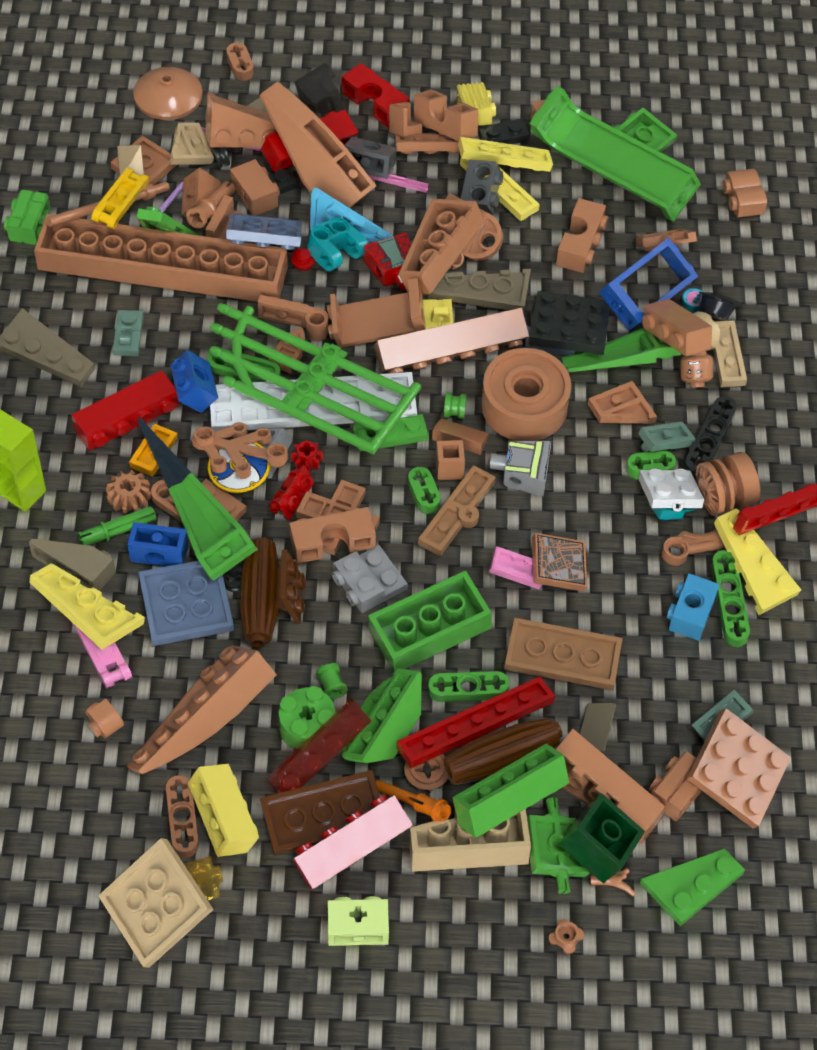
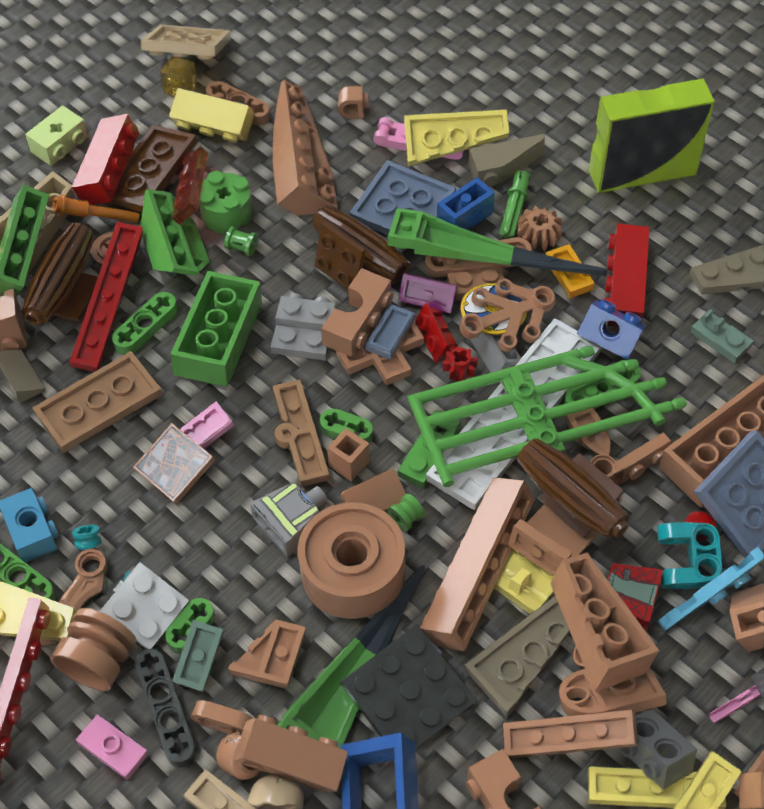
camera: 135 degrees right, 0 degrees up
none -> teal bush [72,524,102,550]
none -> bright pink plate [76,714,149,780]
none -> nougat beam [191,700,253,734]
none -> sand blue tile [365,303,416,360]
none -> plate [398,273,458,313]
none -> nougat plate [503,710,638,758]
none -> reddish brown plate [517,438,629,539]

